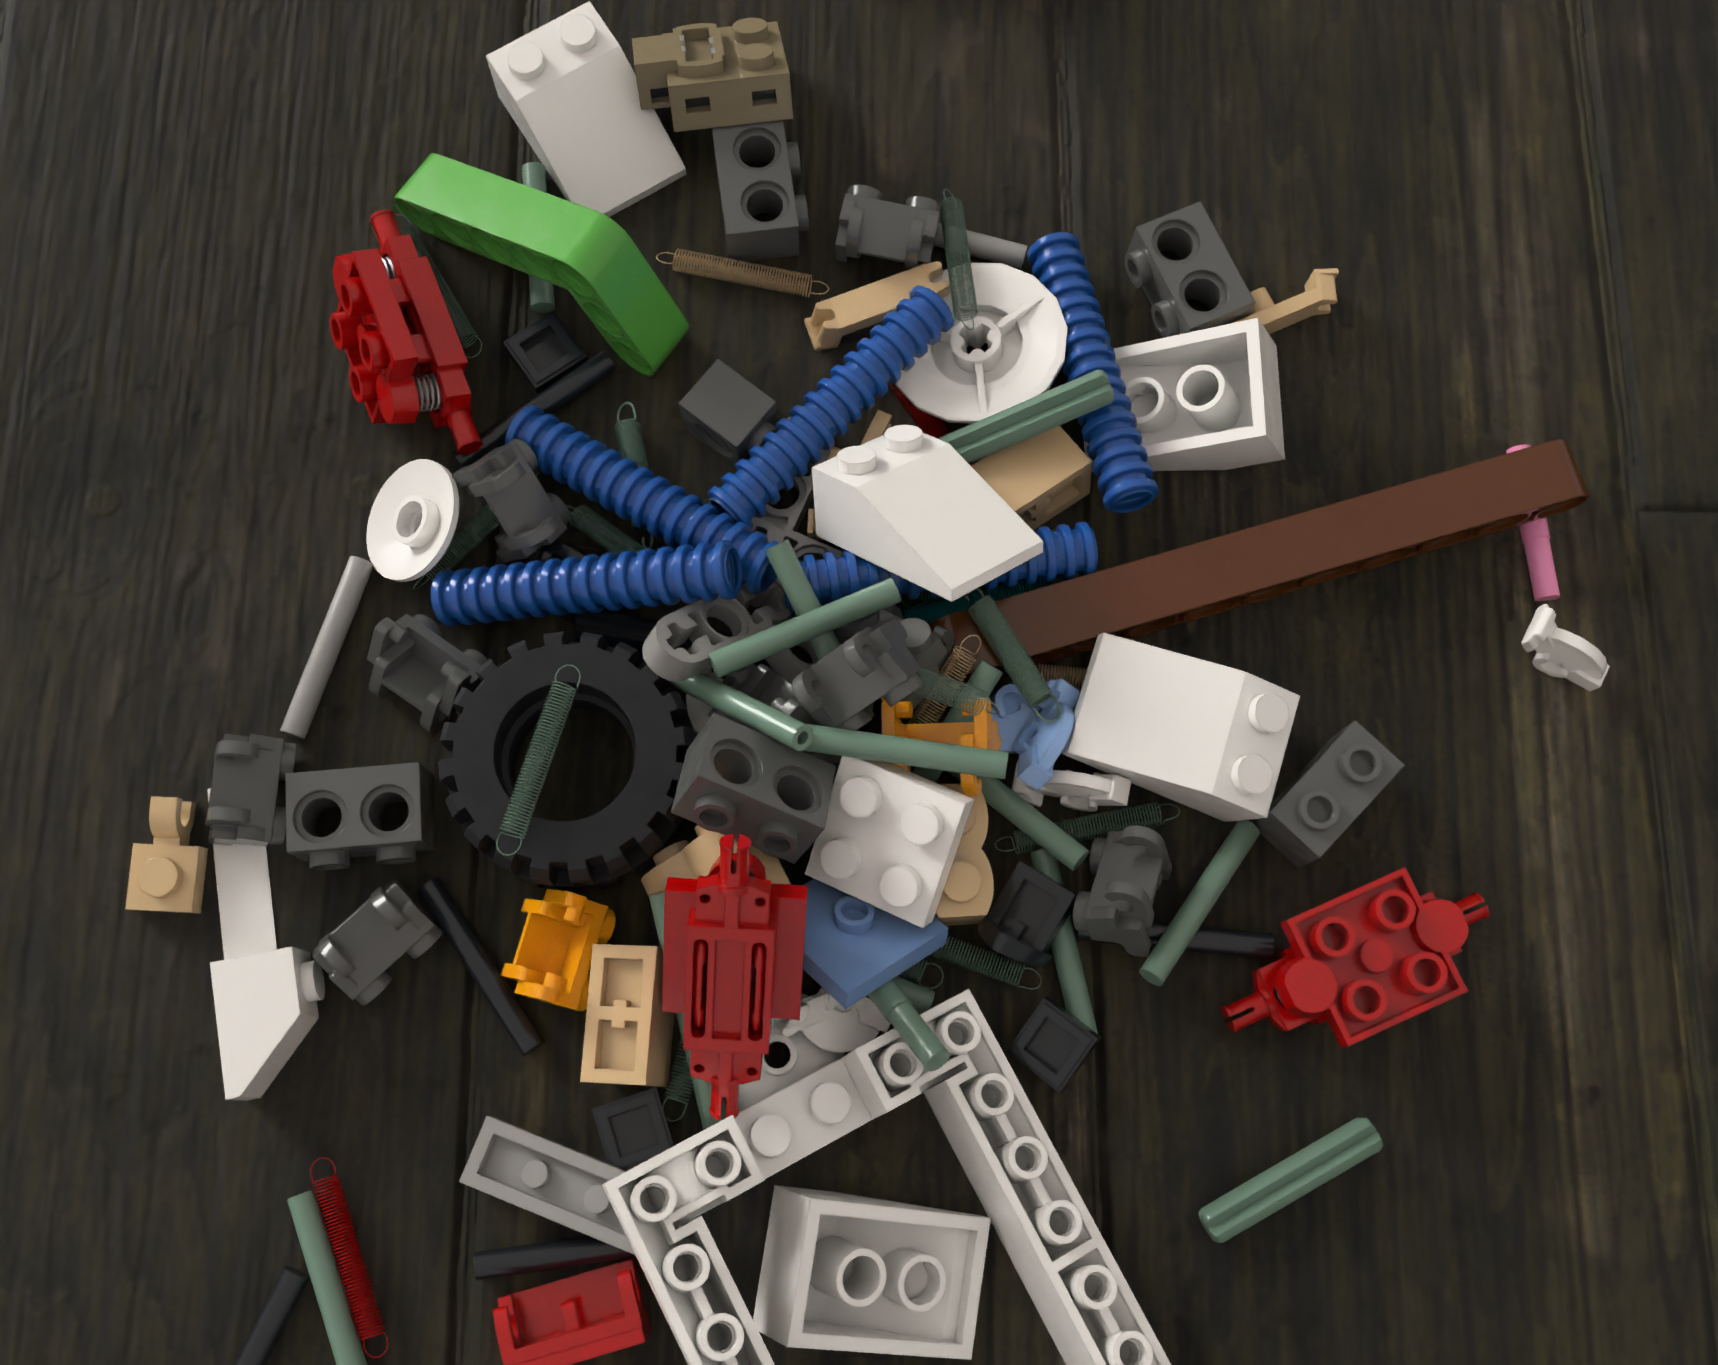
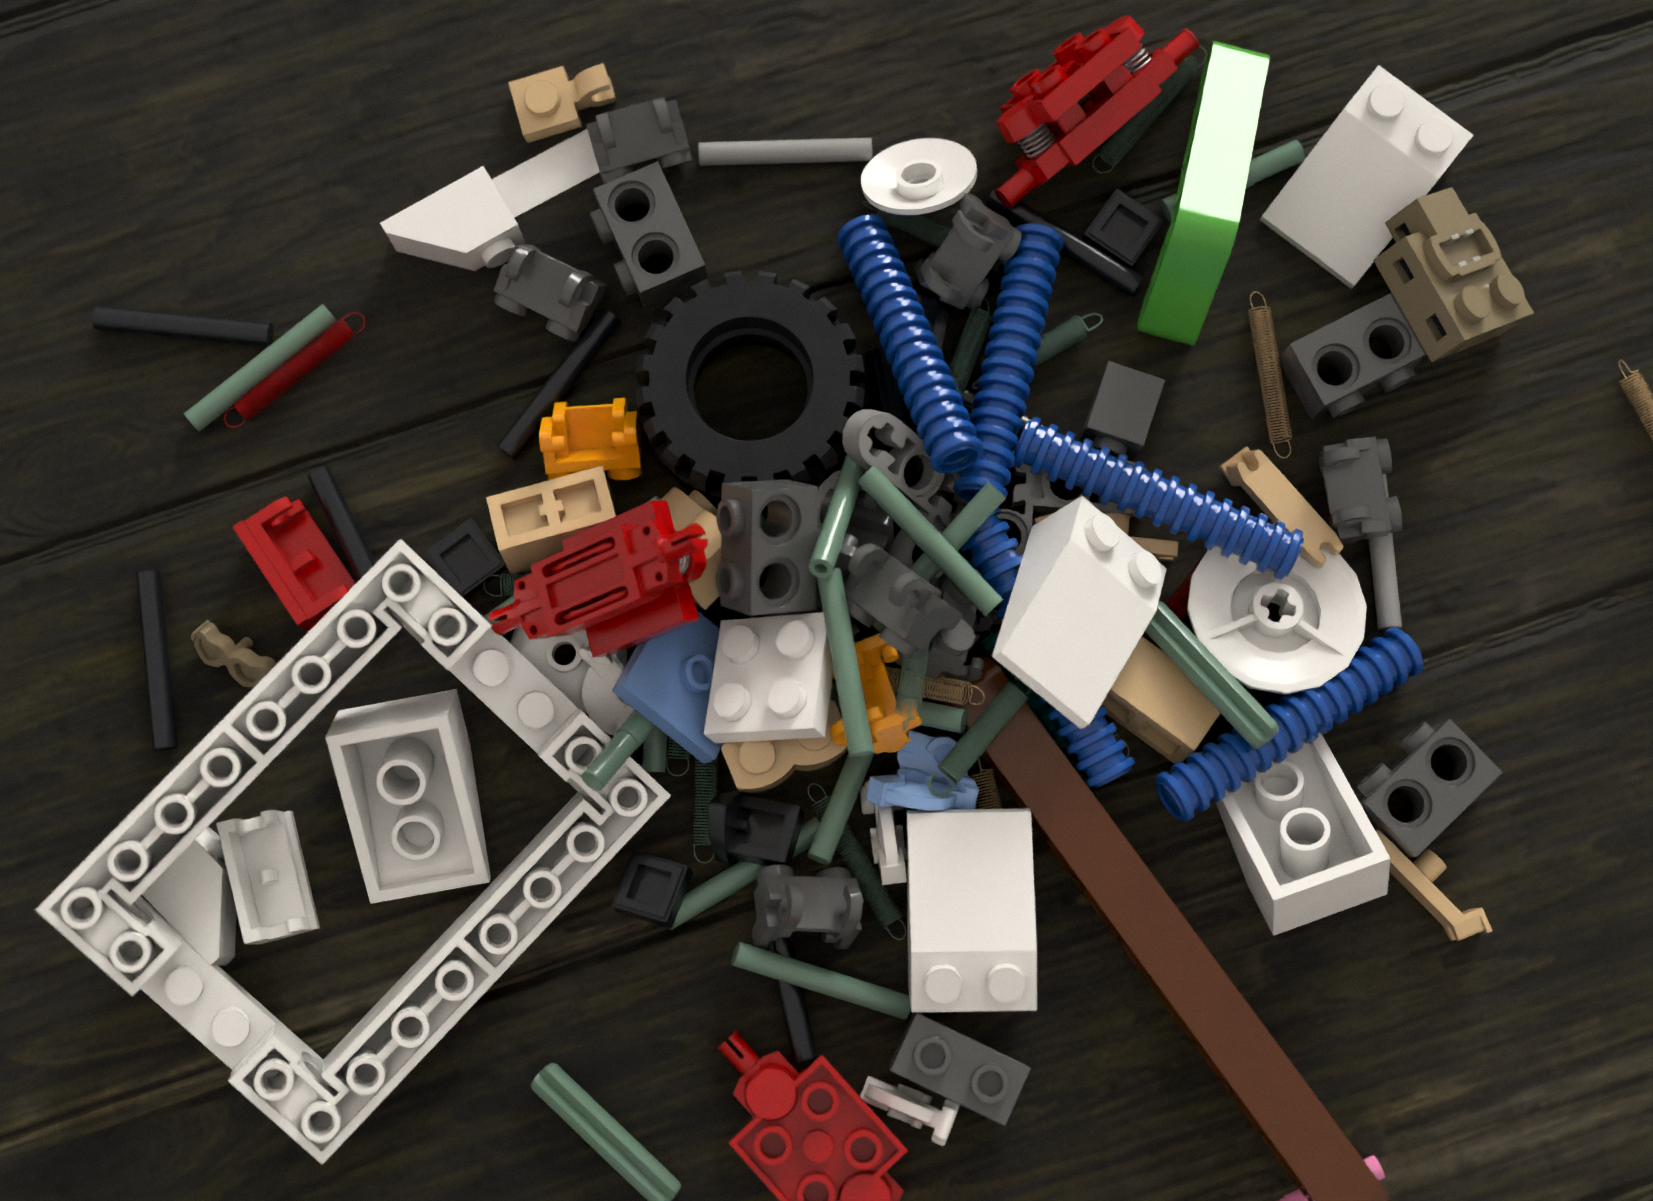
camera: 75 degrees right, 5 degrees up
dark grey piece [367,614,488,734] -> none
light grey plate [459,1116,635,1255] -> none
sand green piece [496,665,581,856] -> none
sand green piece [940,189,978,330] -> none
none -> white piece [860,1076,959,1146]

